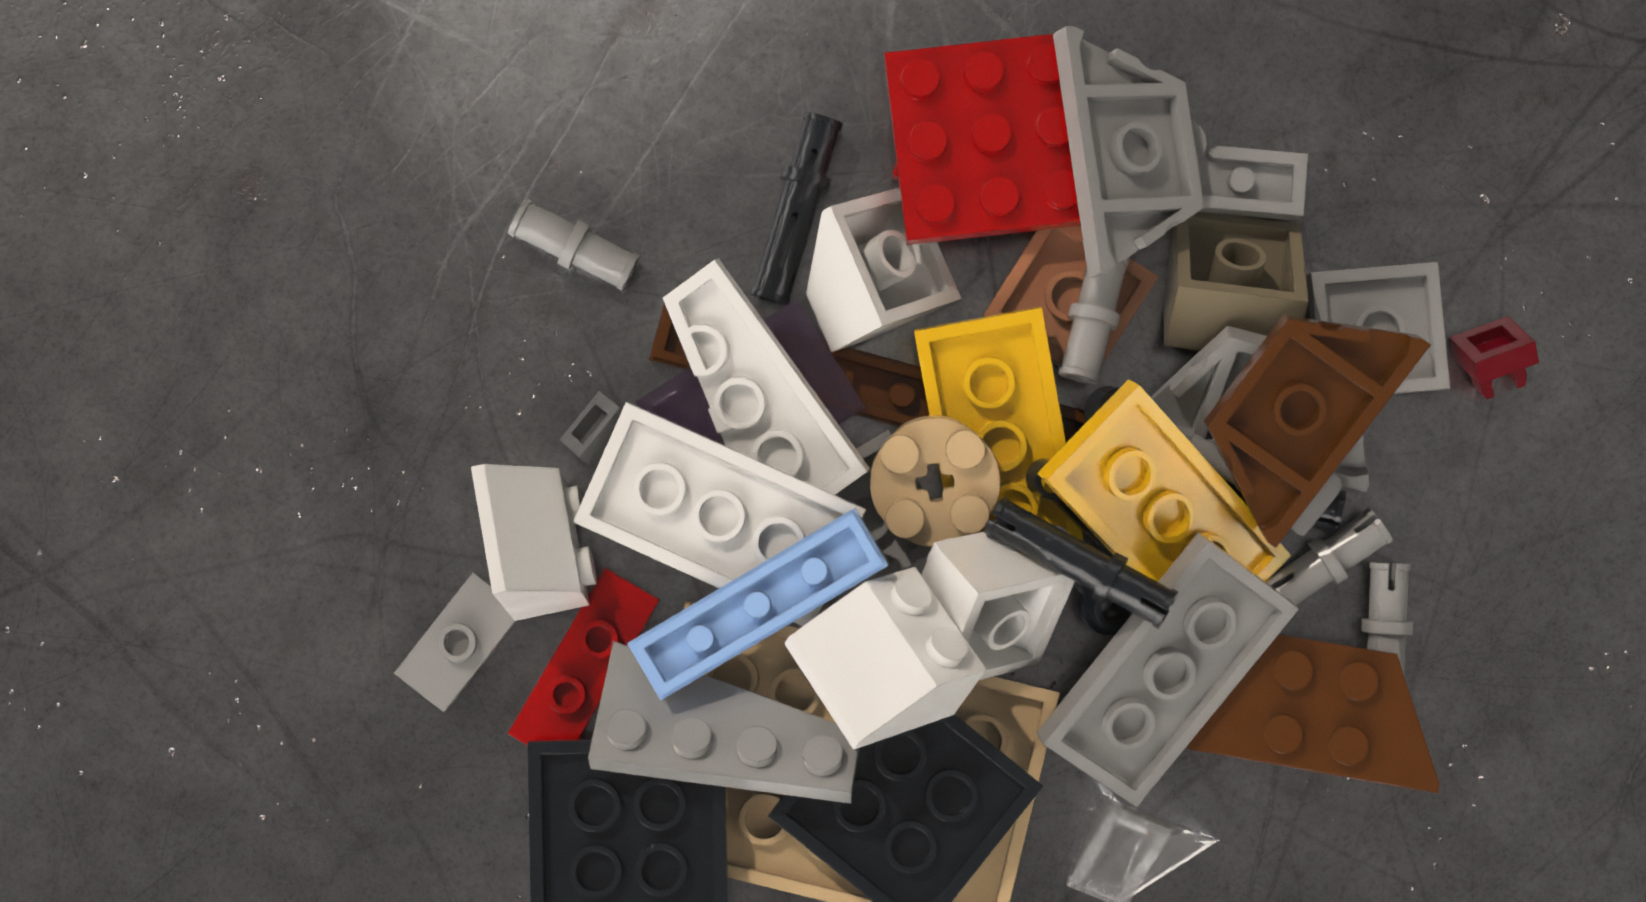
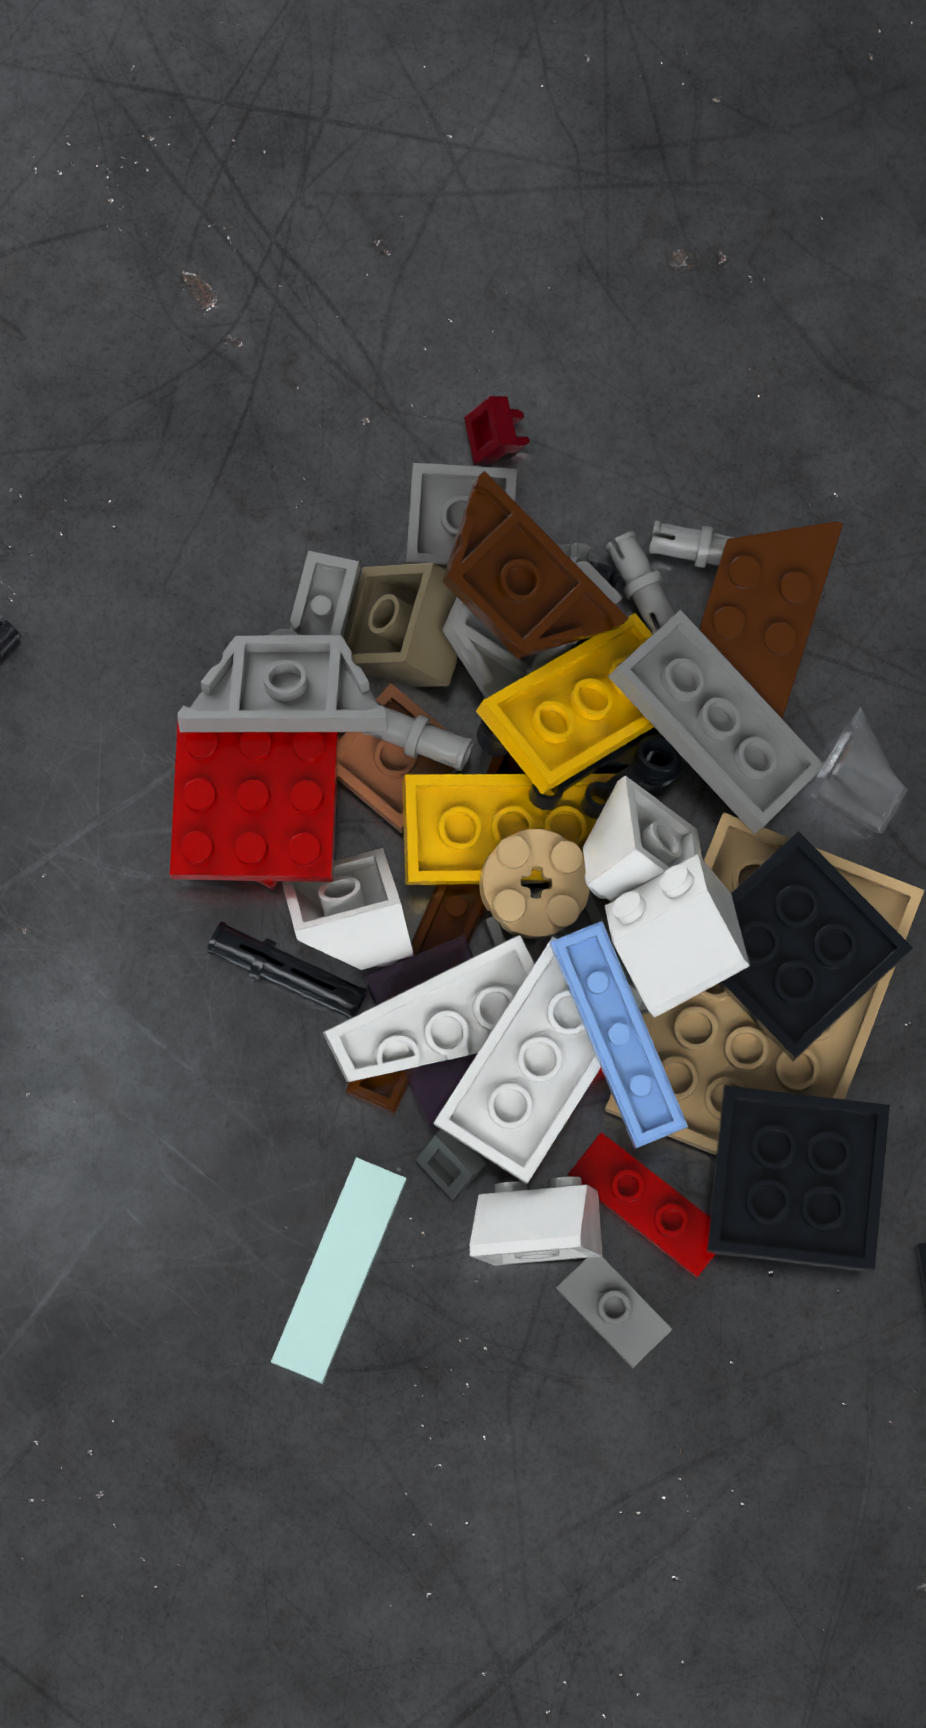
camera: 80 degrees left, 10 degrees down
light grey pin [508,198,640,291] -> none
light grey wing [588,641,860,804] -> none
black pin [984,496,1179,629] -> none
none -> light aqua tile [271,1157,407,1384]

